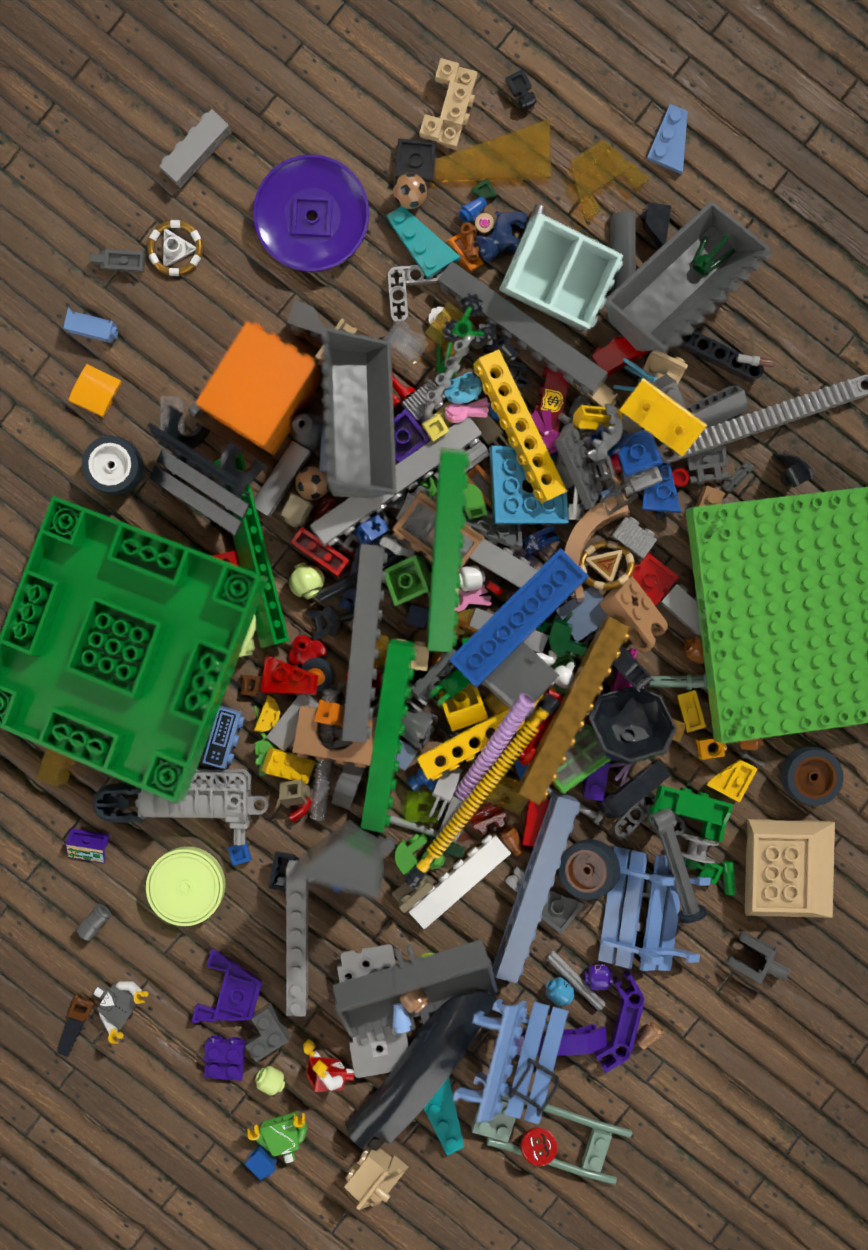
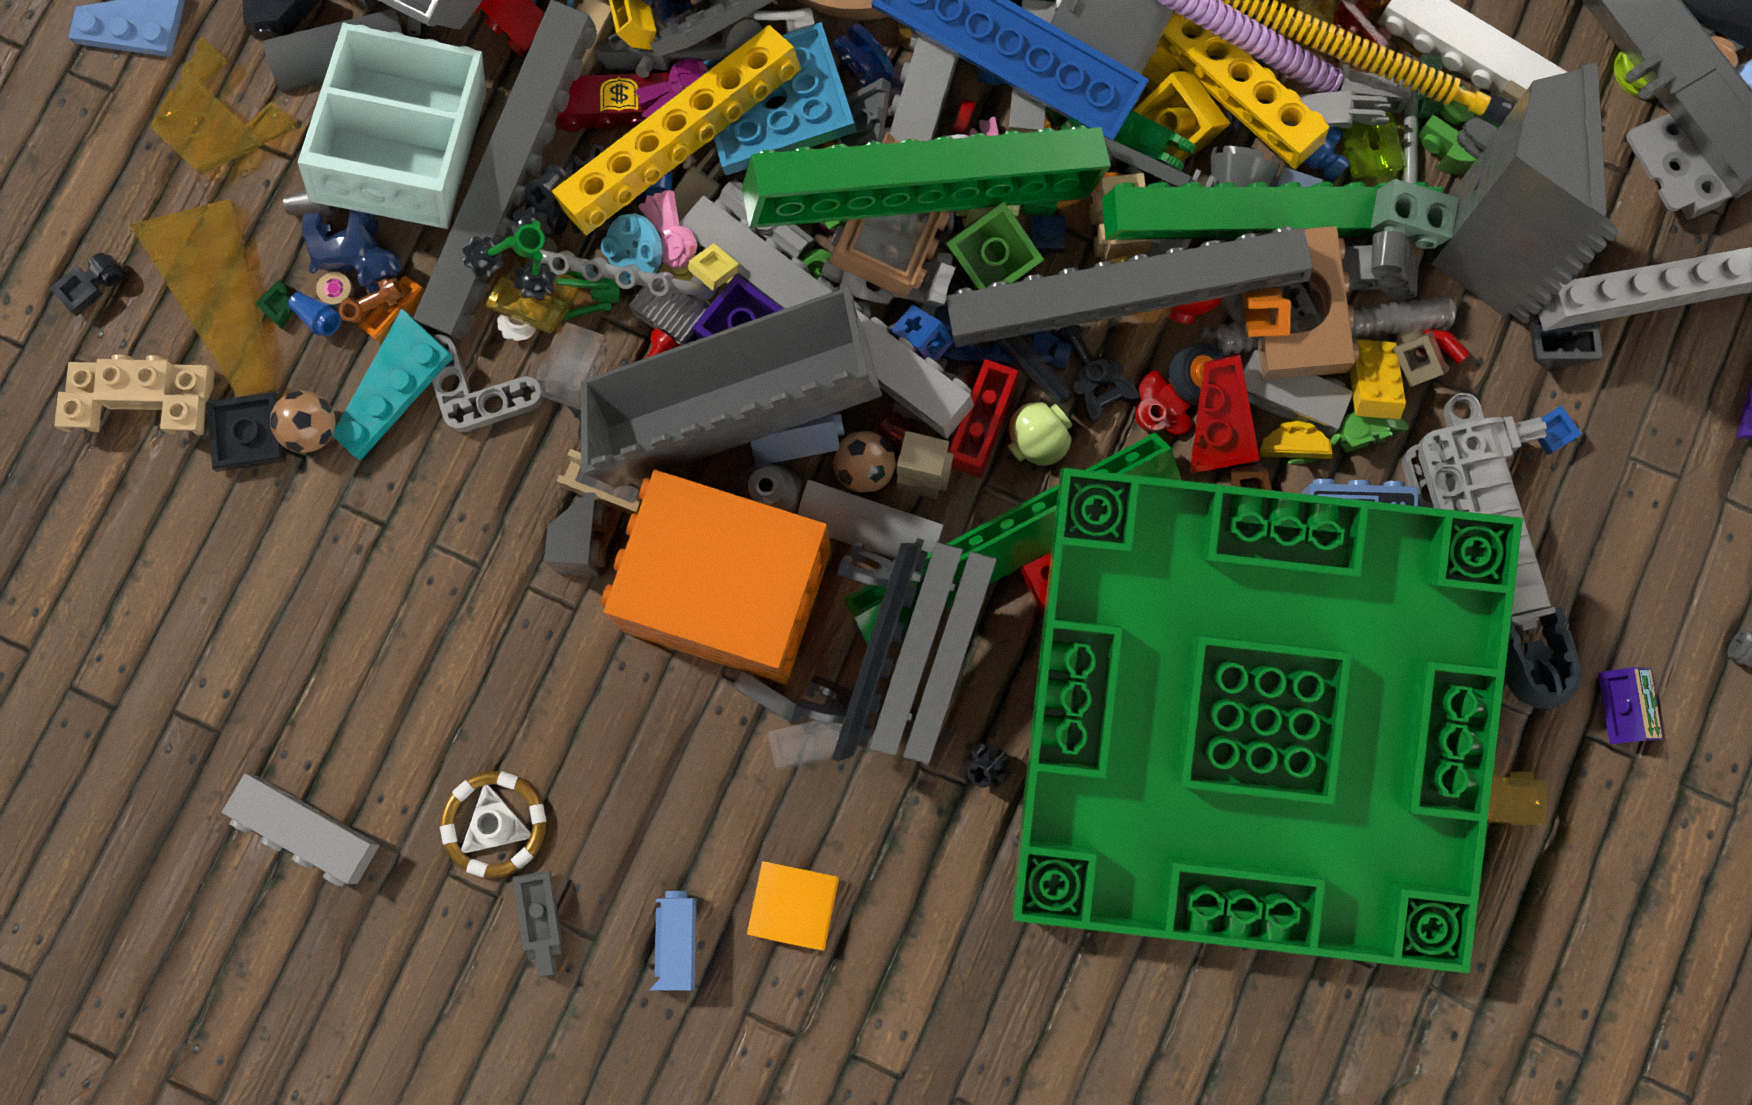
camera: 105 degrees left, 10 degrees down
wheel [82,436,144,495] -> none
yellowish green brick [146,846,225,926] -> none
dark purple dish [253,155,369,272] -> none
none -> black gear [964,743,1012,790]
none -> sand green brick [1370,179,1459,249]

